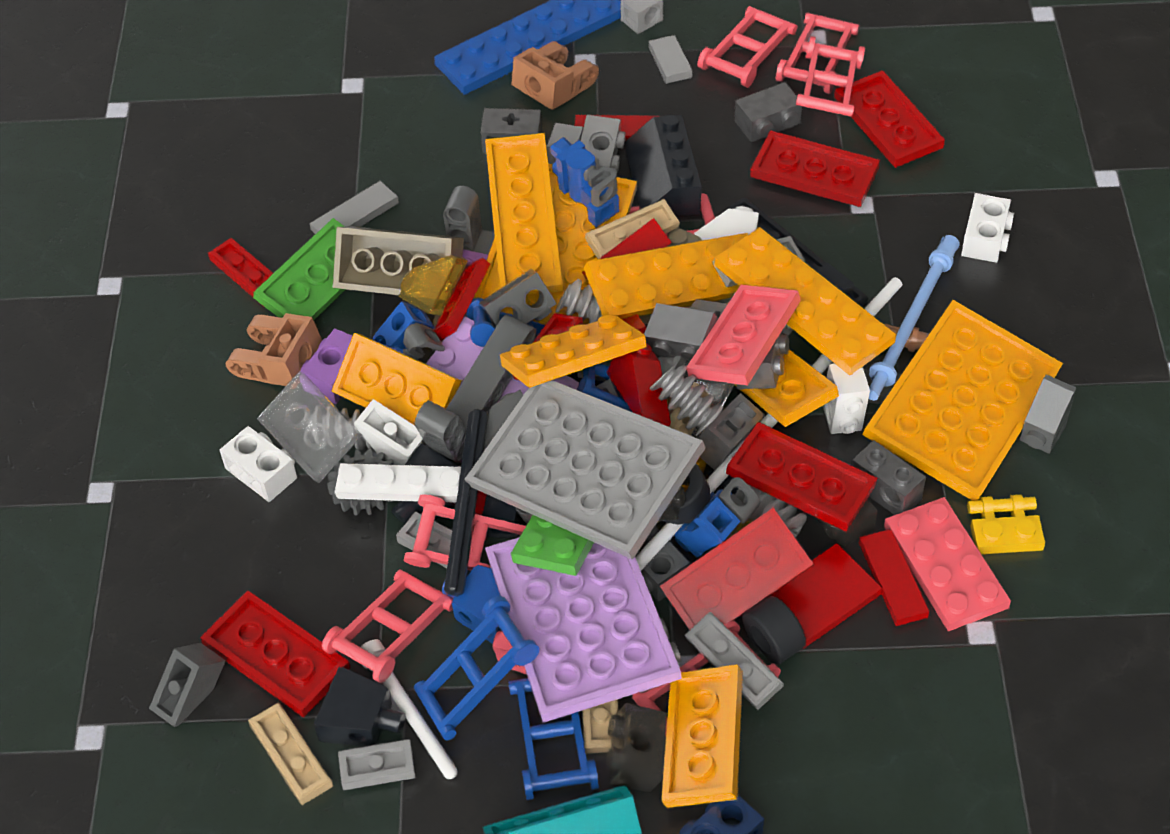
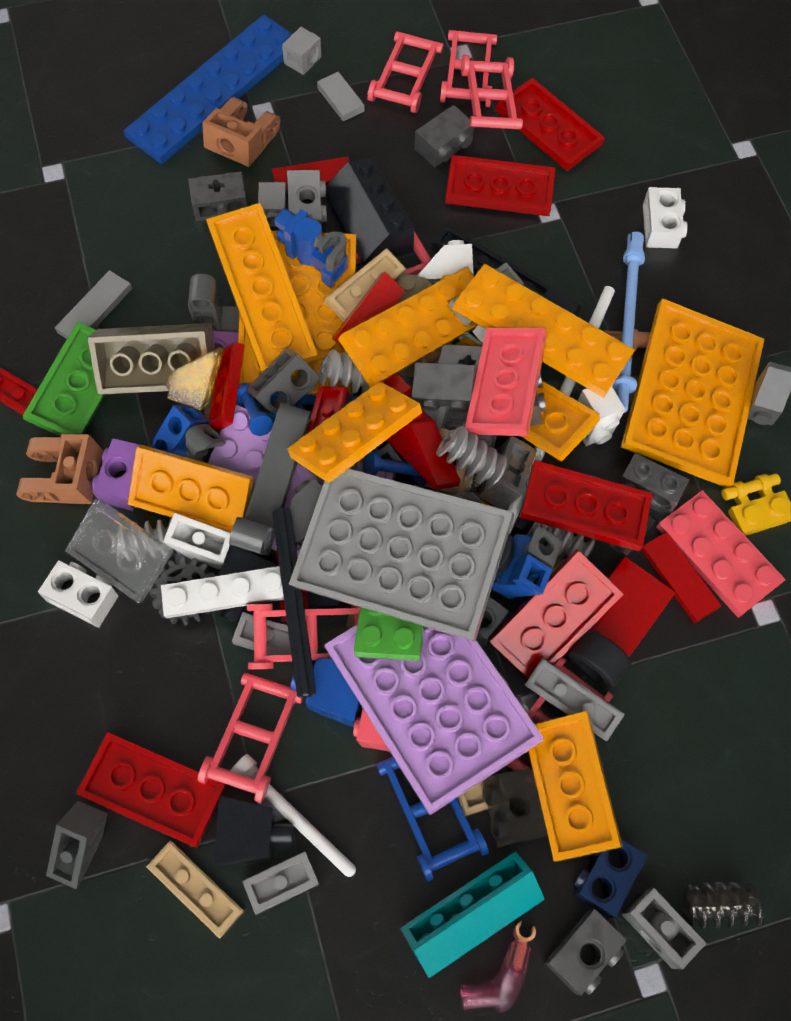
camera: 20 degrees left, 15 degrees up
blue piece [414,596,540,740] -> none

